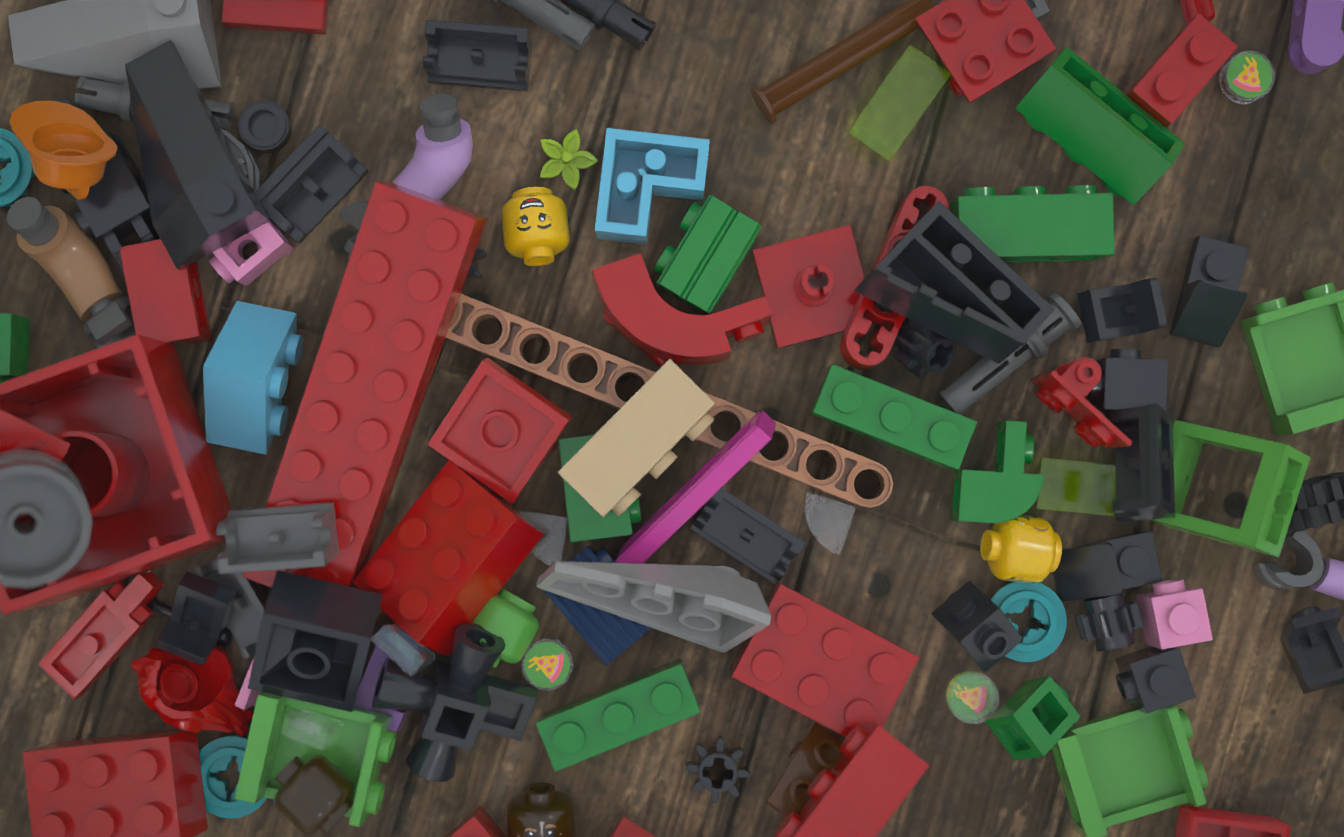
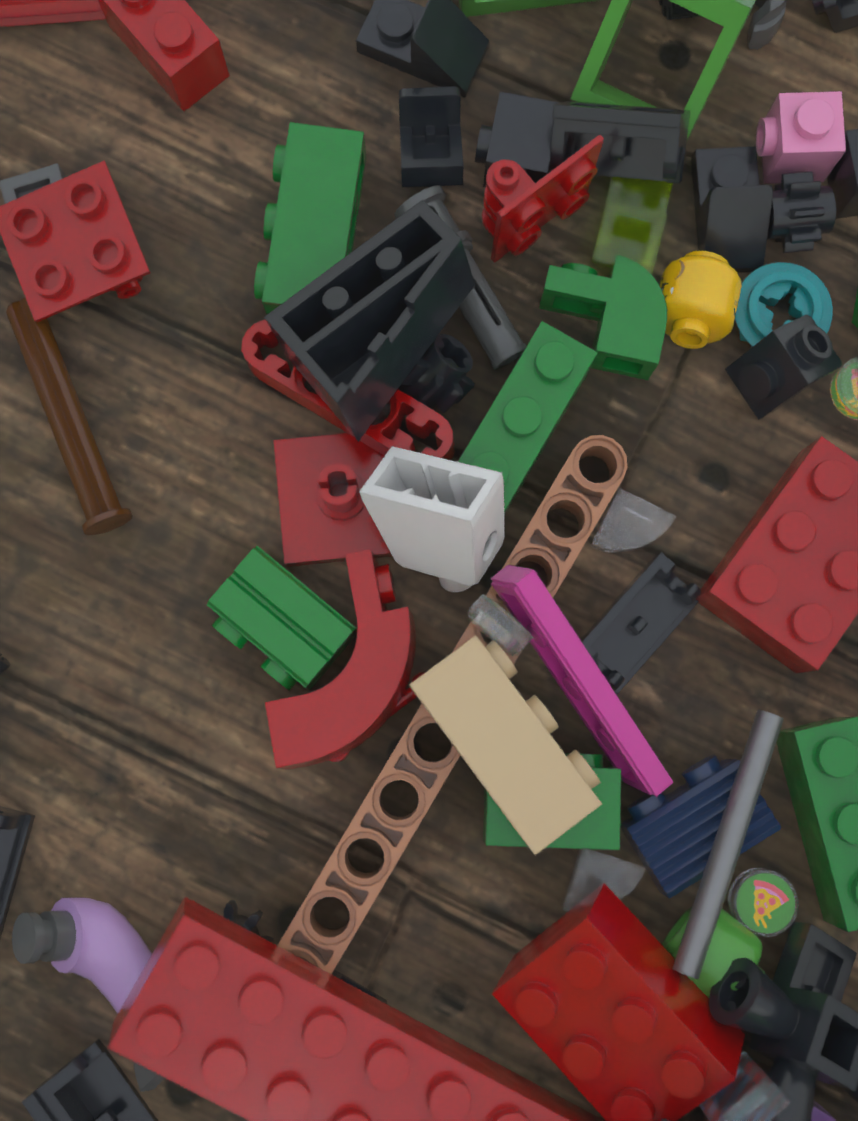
camera: 85 degrees left, 5 degrees down
red bracket [427,358,572,504] -> none
yellow head [501,187,570,266] -> none
light grey wedge [536,561,771,653] -> none
lime plant [540,129,598,191] -> none
medium azure brick [595,128,710,245] -> none
clear neon green slope [848,44,951,161] -> none
green brick [1015,46,1185,205] -> none
none -> white torso [359,446,505,592]
none -> clear tile [467,594,533,656]
none -> flat silver bar [672,710,784,979]

